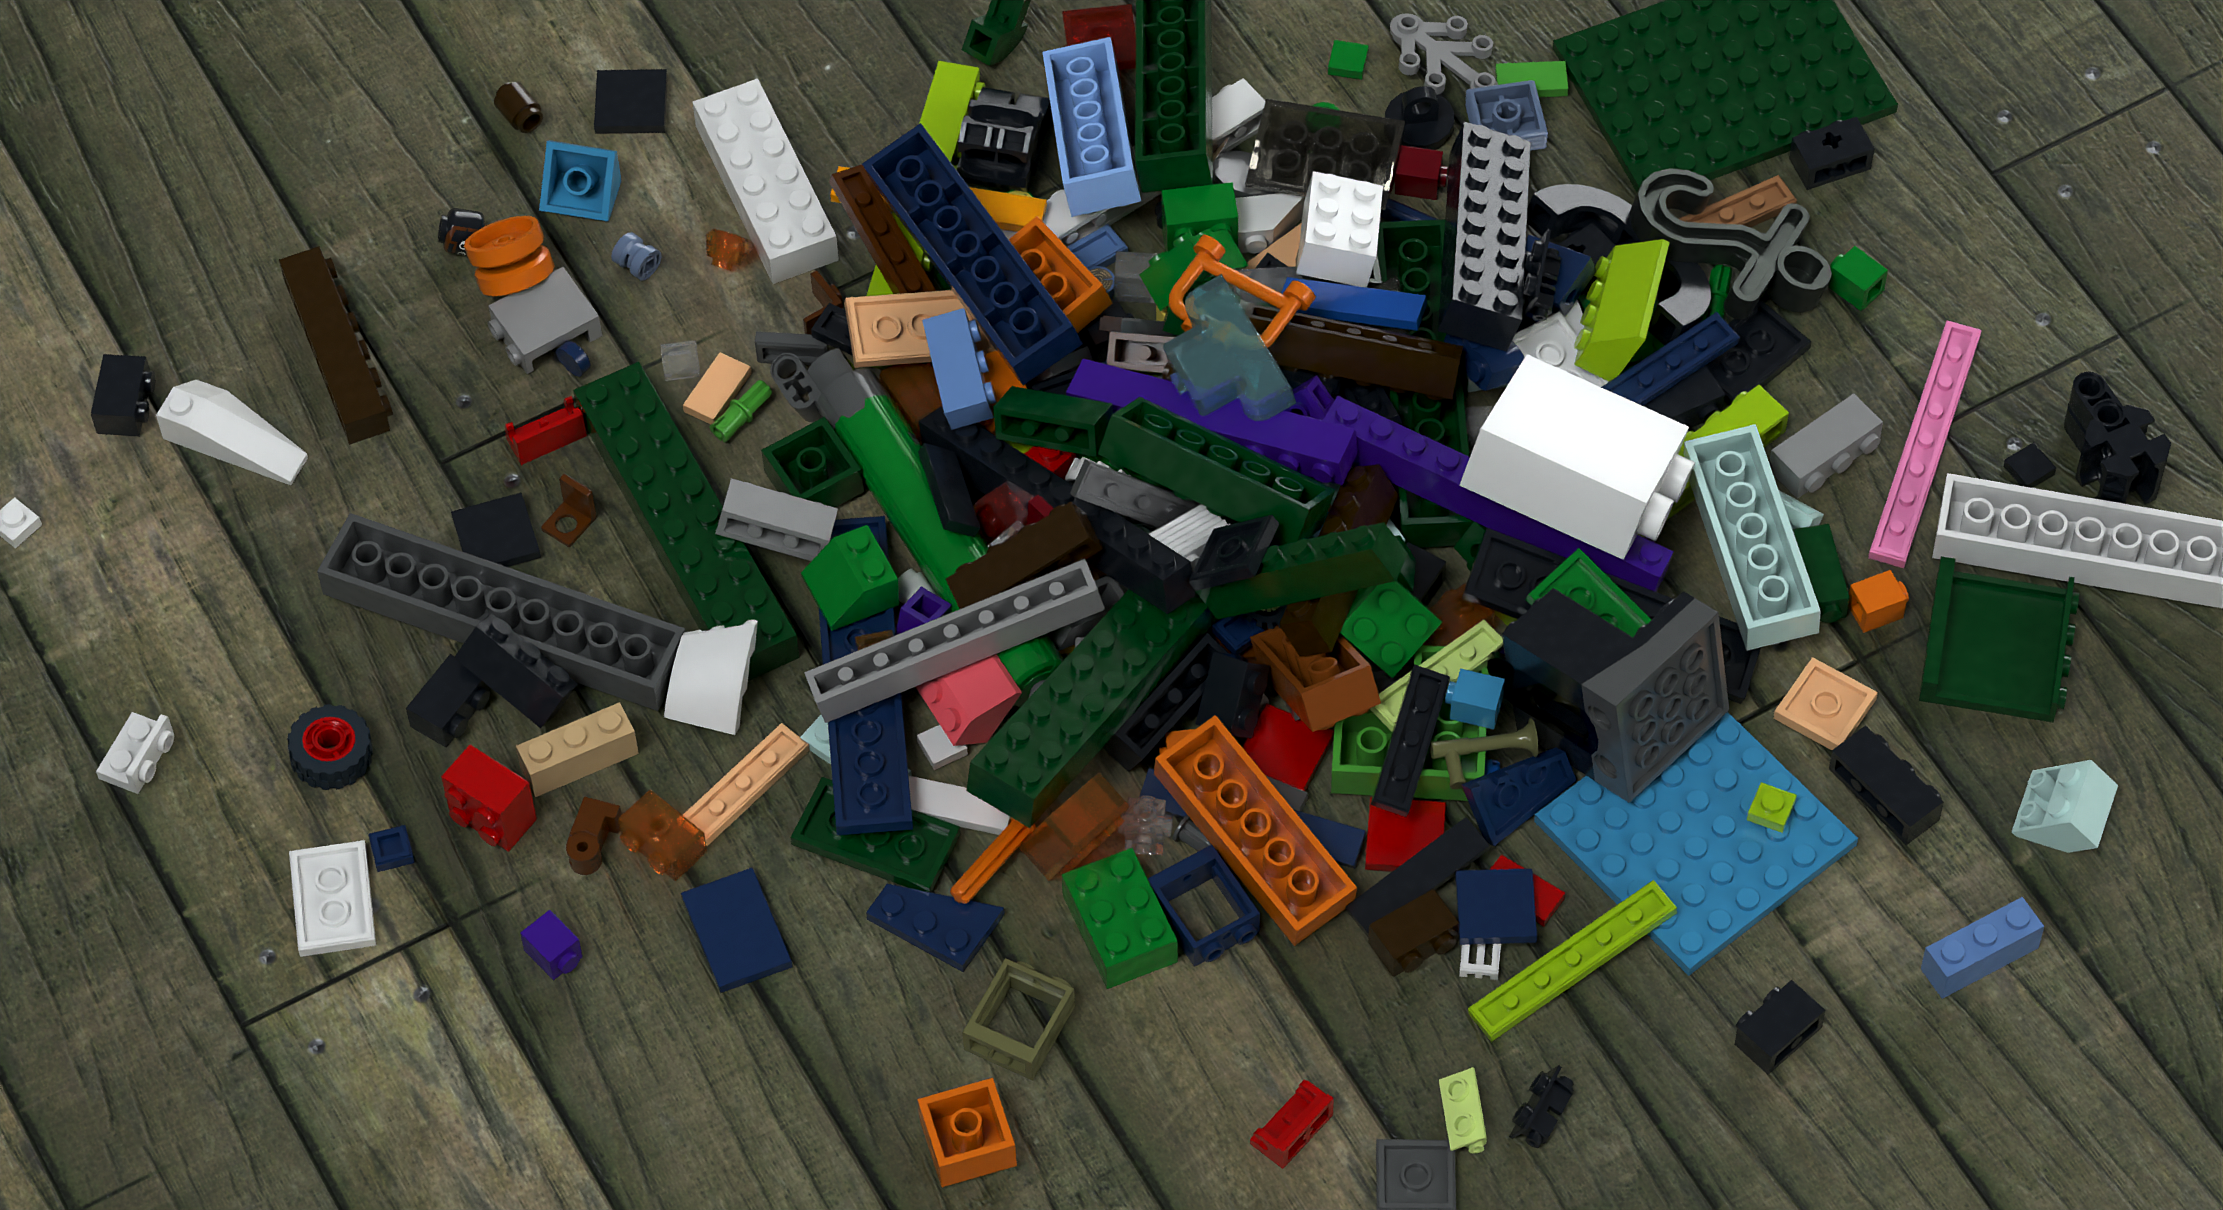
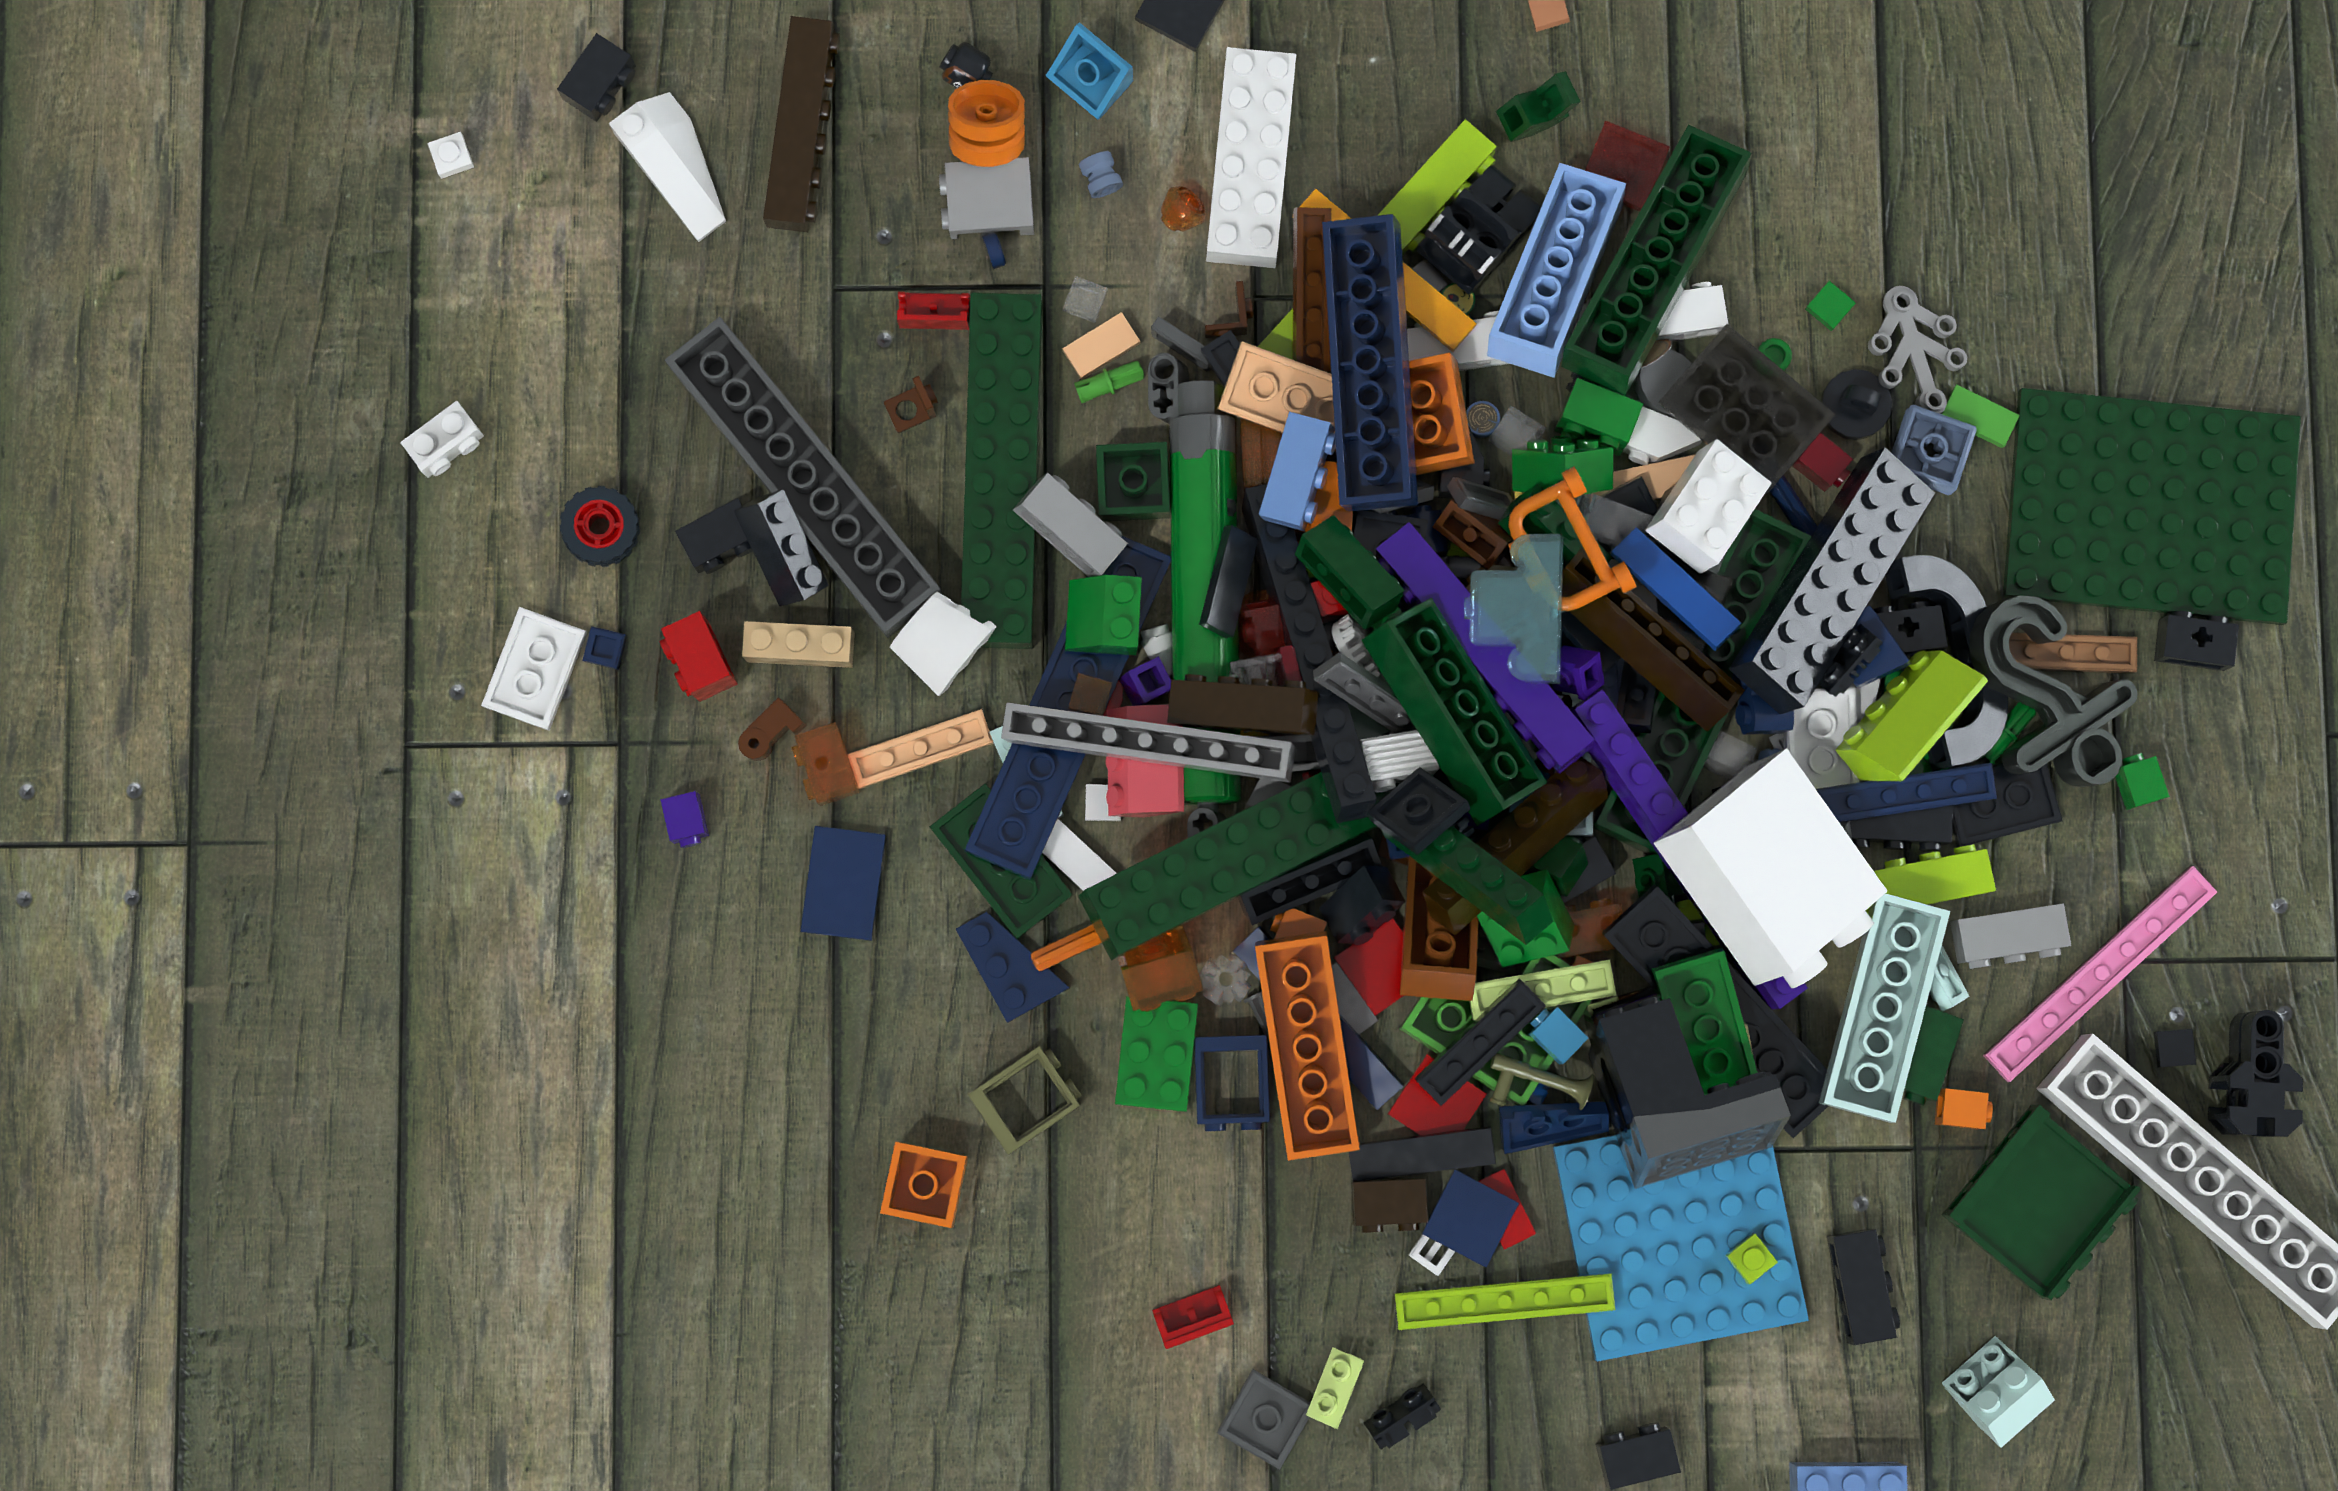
camera: 25 degrees right, 25 degrees up
black tile [451,492,541,567] -> none
medium blue tile [1067,224,1128,269] -> none
light nougat plate [1773,657,1878,750] -> none

